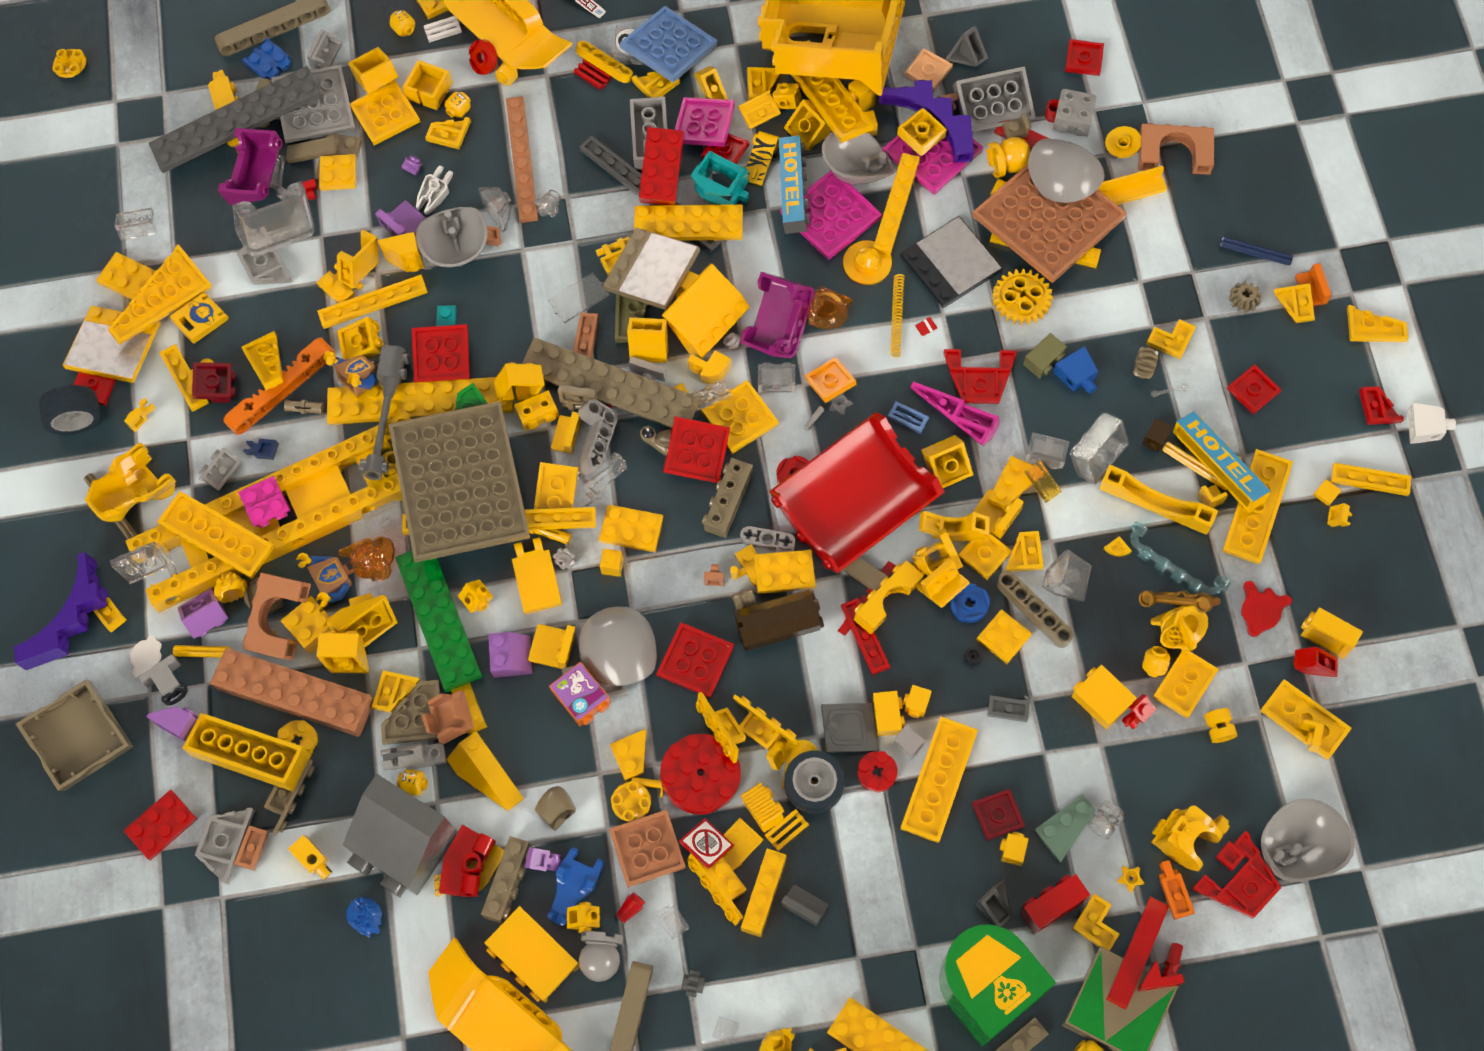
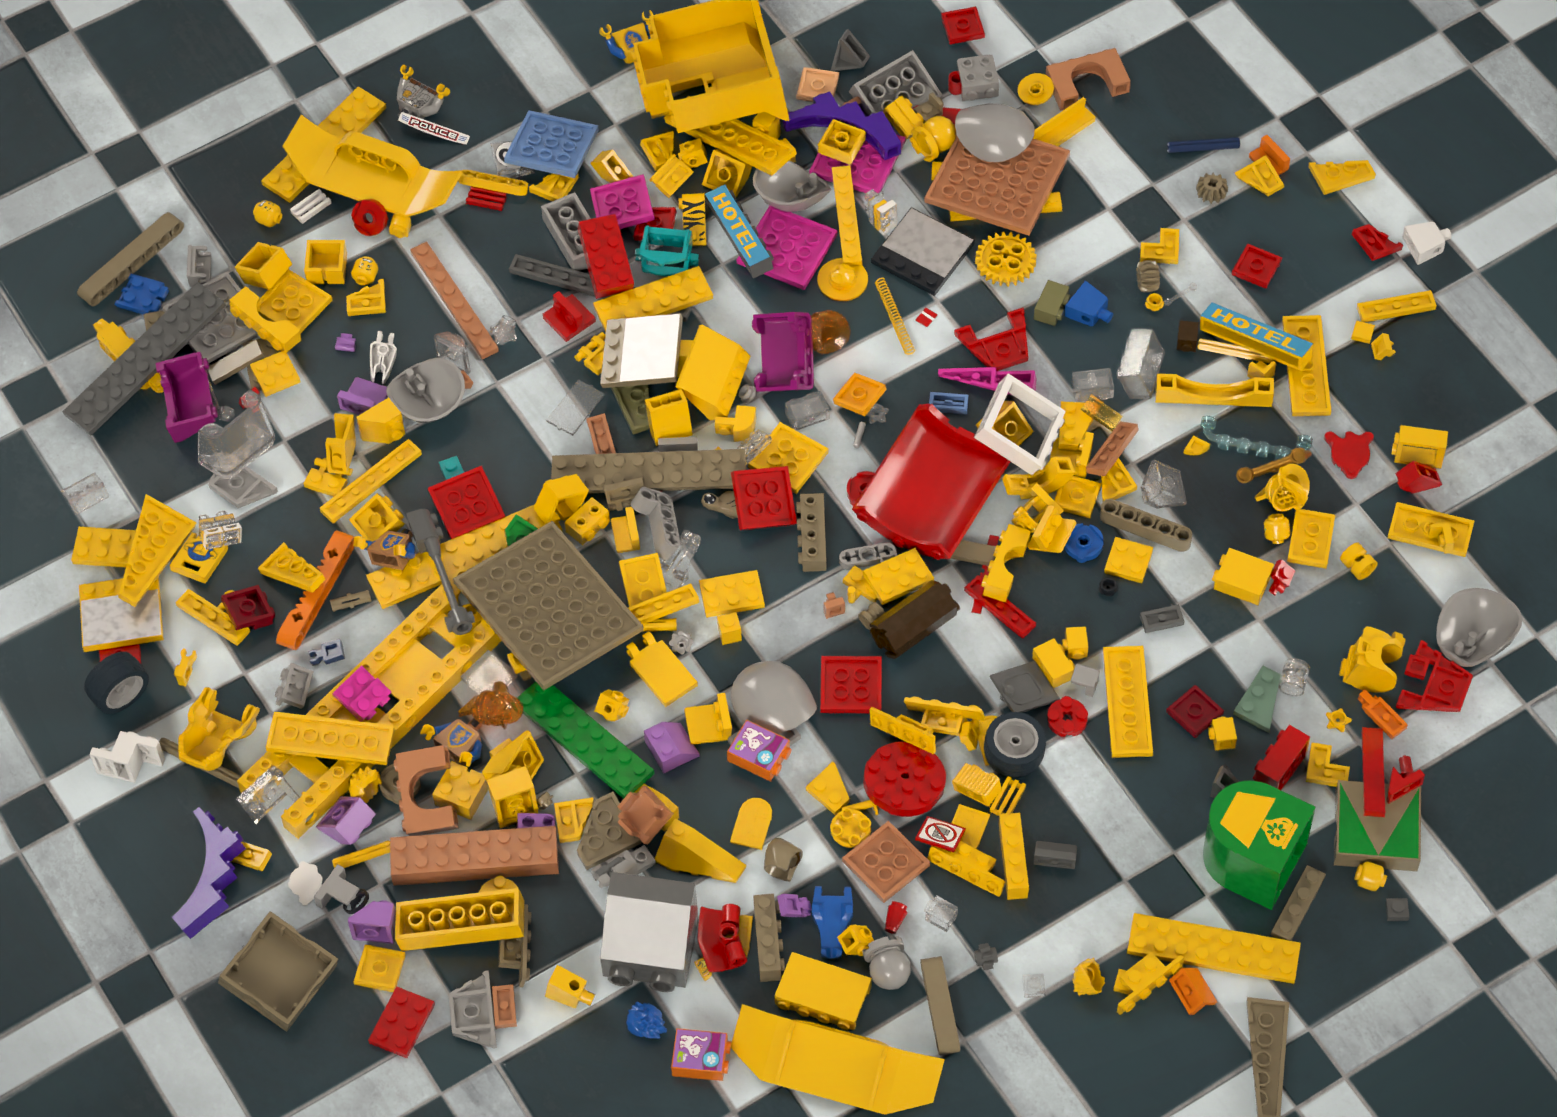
camera: 25 degrees left, 10 degrees down
none -> white bracket [90,731,165,783]
none -> clear hips [198,511,242,550]
none -> yellow arch [229,286,301,352]
none -> yellow tile [353,944,406,992]
none -> medium lavender leg [517,813,555,828]
none -> dark tan plate [536,791,553,810]
none -> red bracket [542,291,596,342]
none -> brick [671,1028,731,1081]
none -> yellow window [730,798,772,850]
none -> clear hips [864,189,897,235]
none -> yellow brick [883,96,924,140]
none -> white window [974,373,1066,475]
none -> nougat plate [1086,421,1139,476]
none -> yellow plate [1145,293,1164,311]

